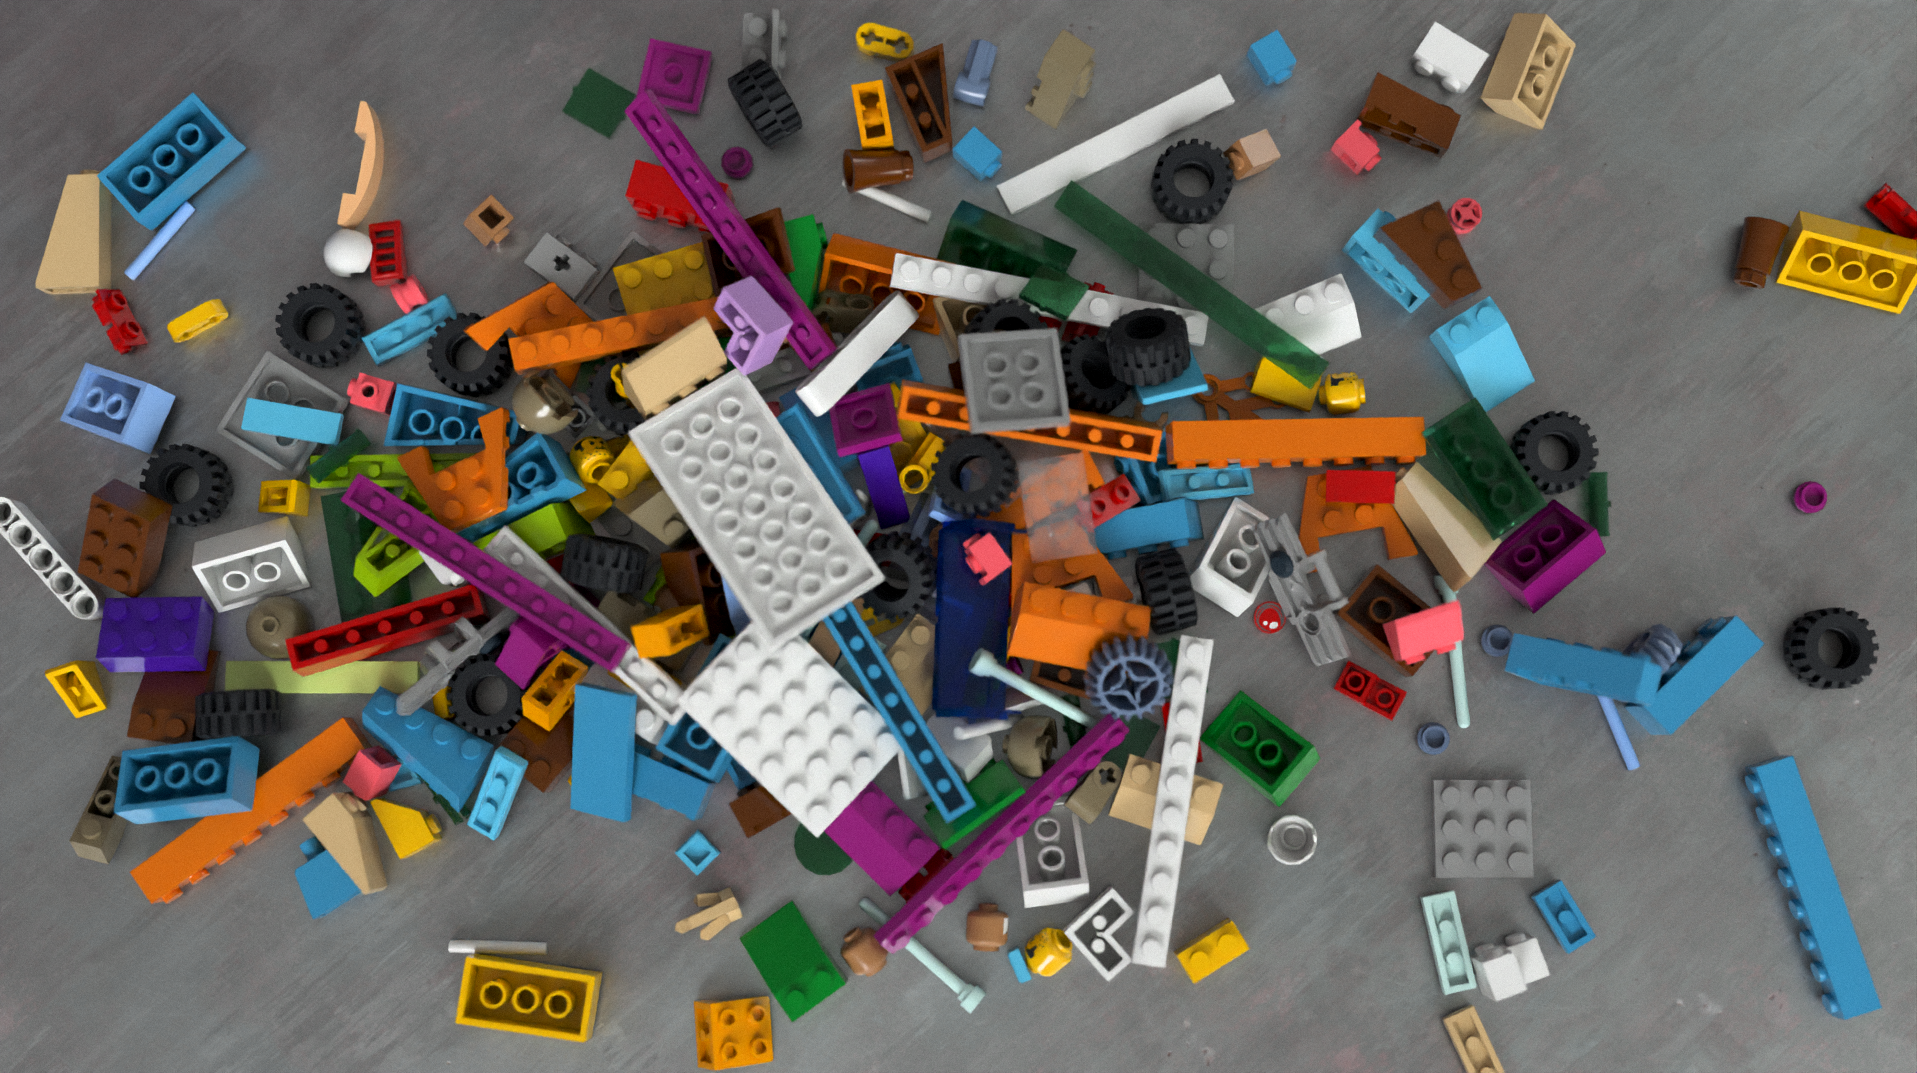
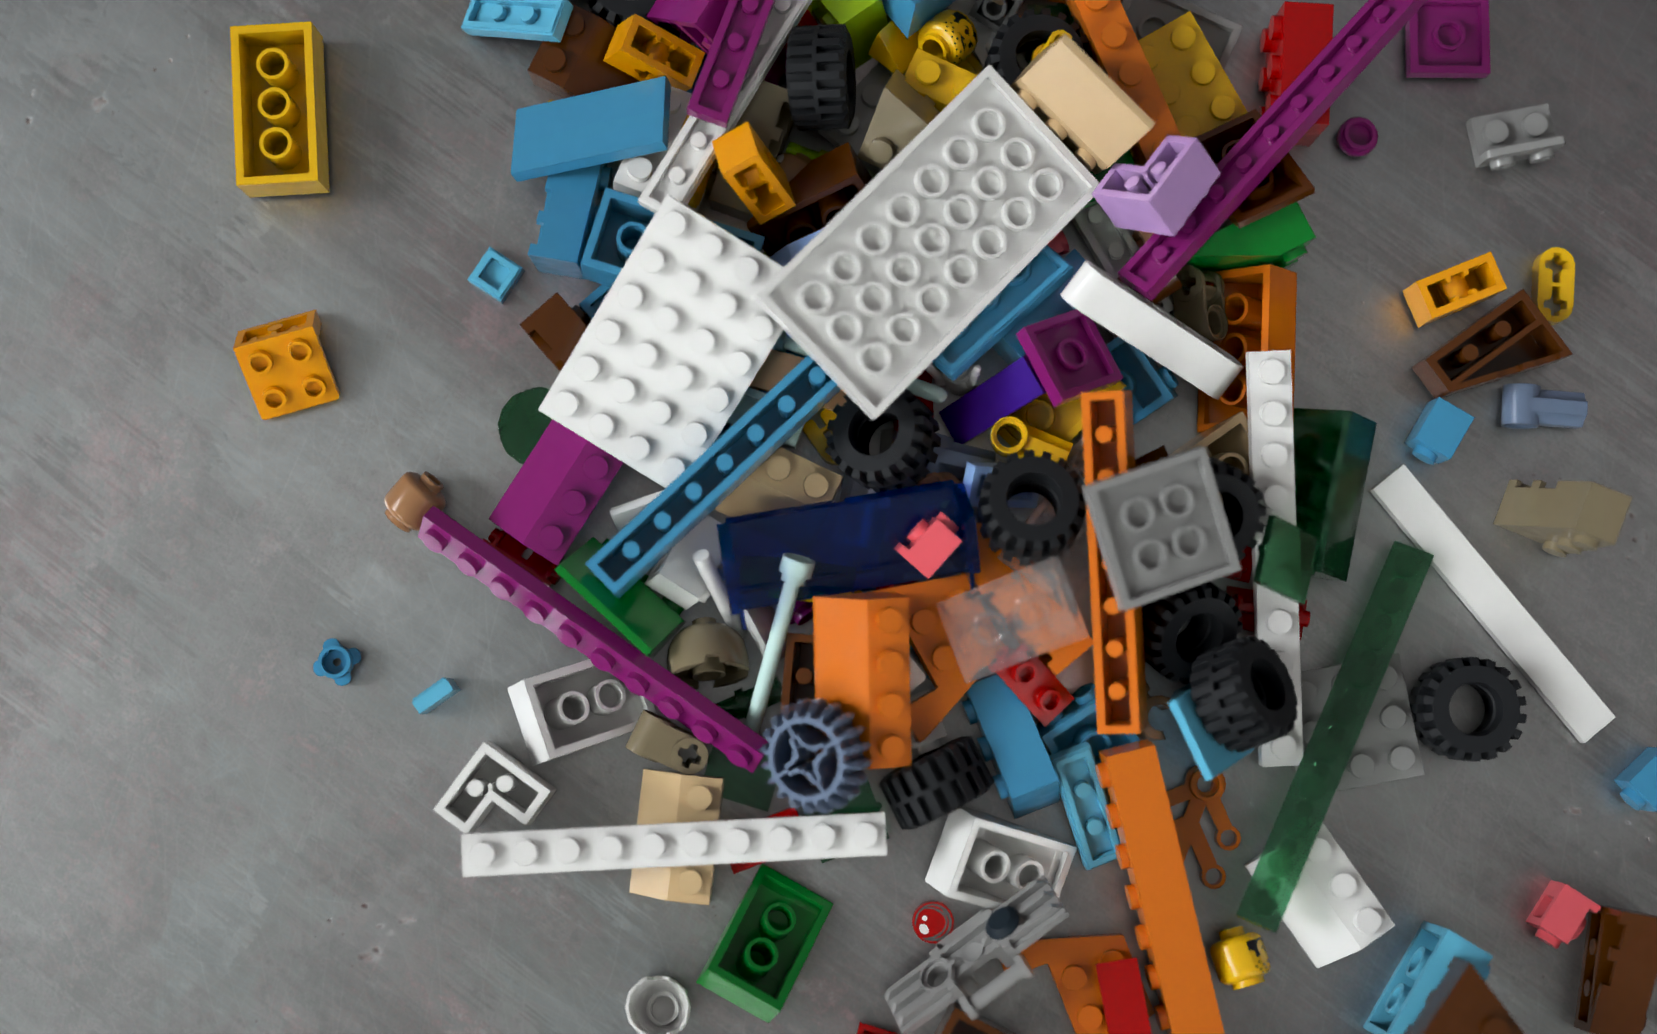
camera: 70 degrees right, 0 degrees up
white bar [449,939,548,955] -> none
tan rock [675,887,743,940] -> none
black tyre [728,59,803,148] -> none
green slope [739,900,848,1023] -> none
white bar [842,179,933,223] -> none
reddish brown plant [843,149,914,193] -> none
light aqua piece [859,898,987,1013] -> none
medium nougat head [966,903,1009,952] -> none
yellow head [1024,927,1073,977] -> none
yellow brick [1173,918,1250,984] -> none
medium nougat brick [1223,129,1281,181] -> none
yellow slope [1250,356,1321,413] -> none
none -> dark azure plate [313,638,362,686]

